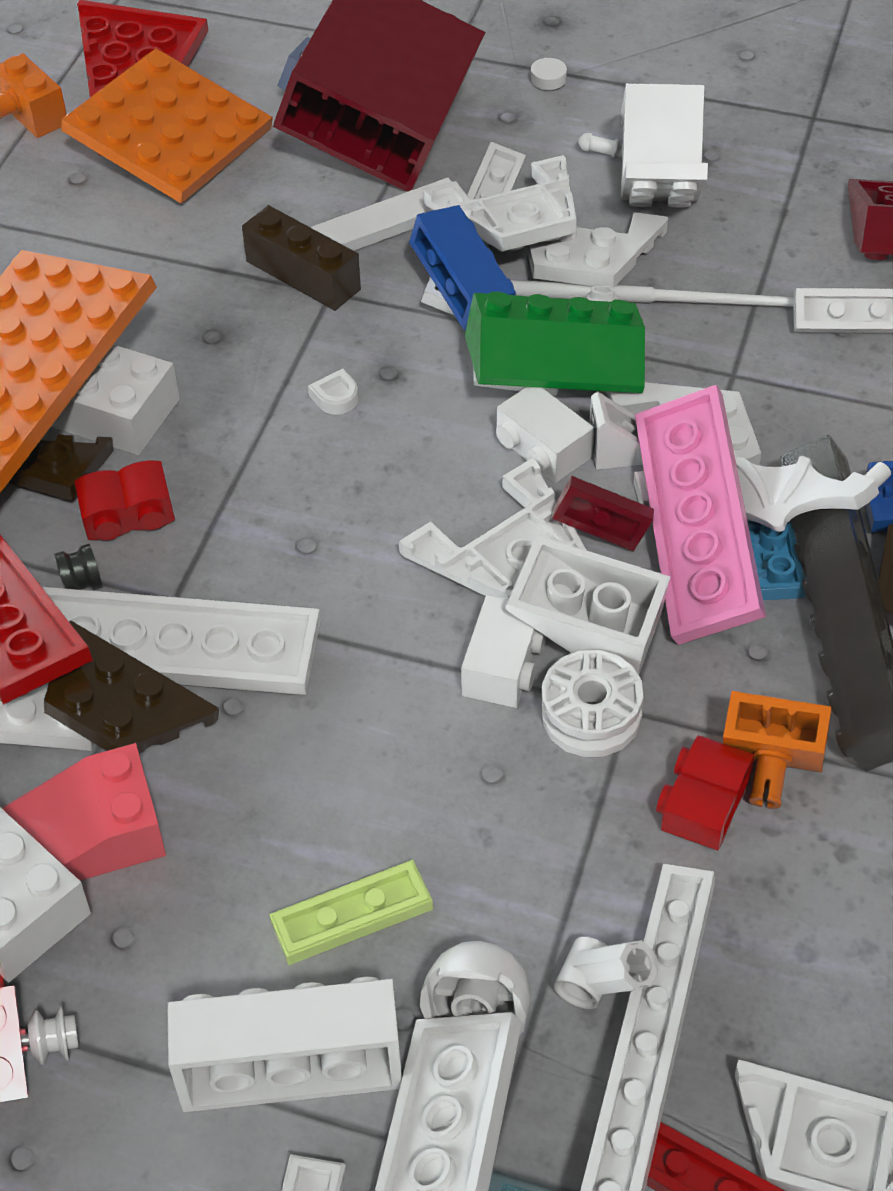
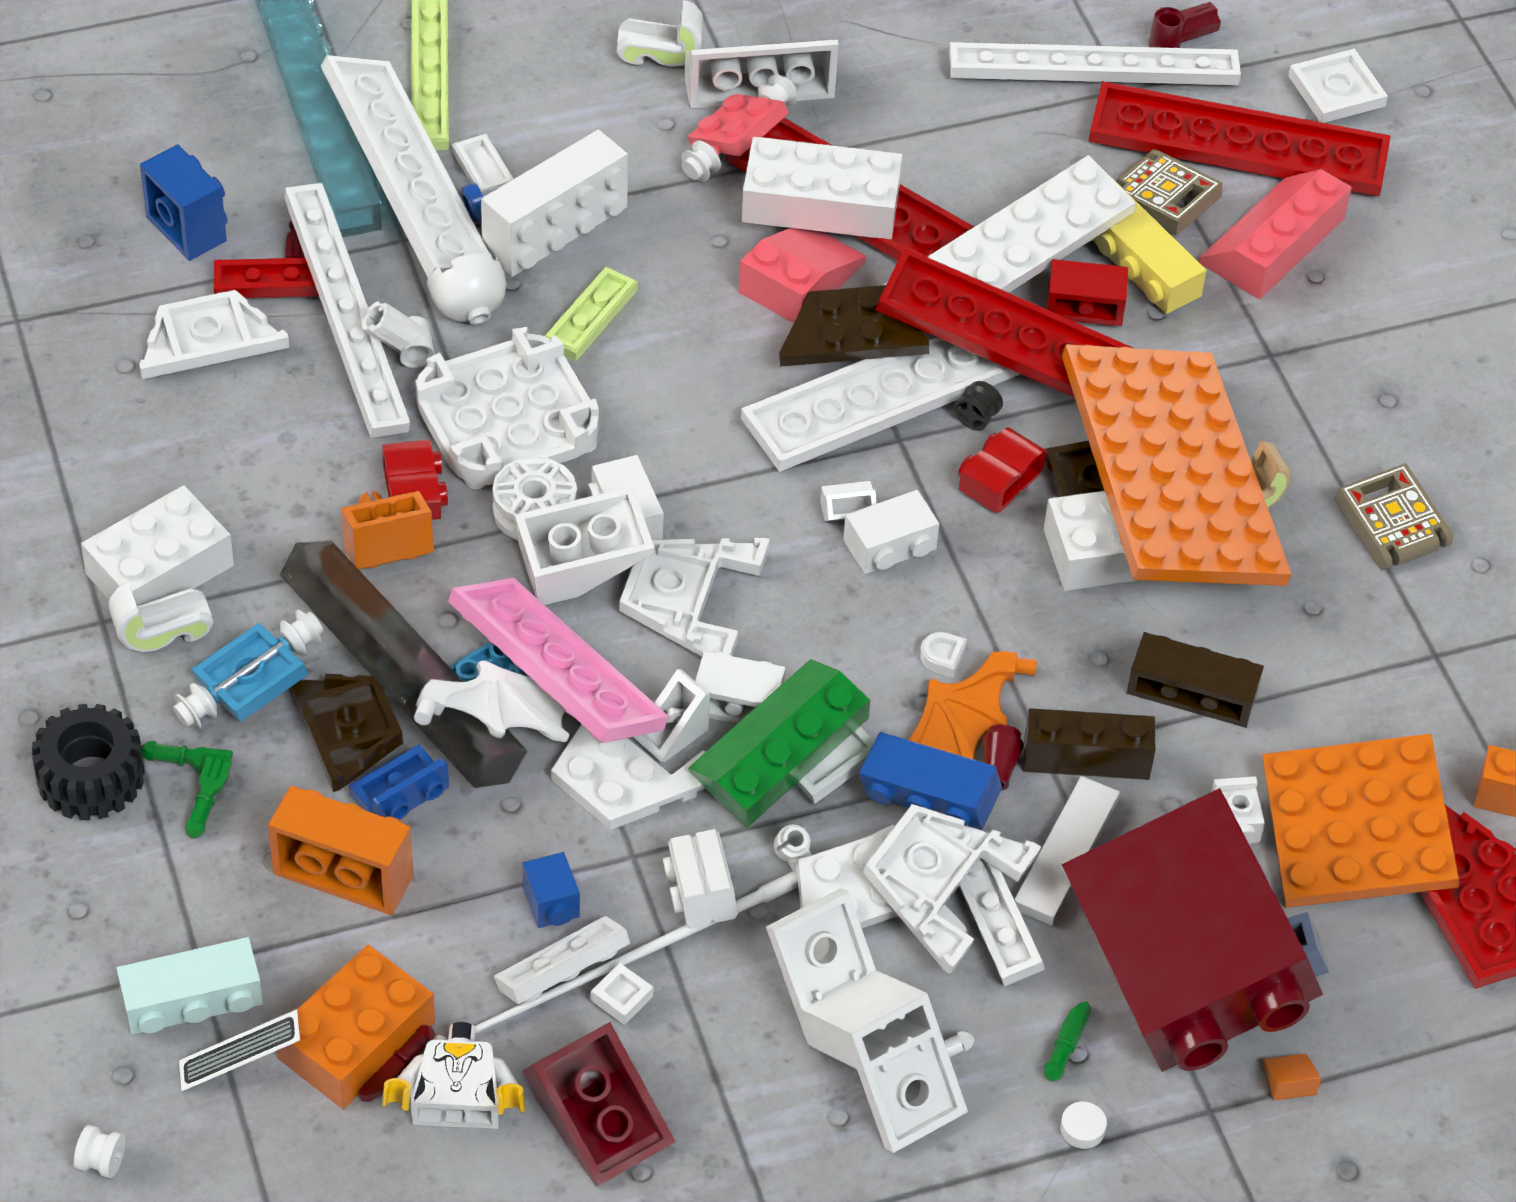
camera: 140 degrees right, 0 degrees up
dark red plate [552,476,654,551] -> none
none -> white plate [415,327,599,489]
none -> blue tile [461,182,483,222]
none -> blue brick [522,852,580,928]
none -> white plate [591,963,654,1025]
none -> white brick [663,829,738,928]
none -> white piece [820,481,877,521]
none -> white brick [843,490,939,574]
none -> orange animal [909,651,1037,760]
none -> dark red cone [982,724,1024,790]
none -> green piece [1043,1001,1091,1082]
none -> dark brown brick [1126,632,1264,728]
none -> white brick [1211,776,1265,844]

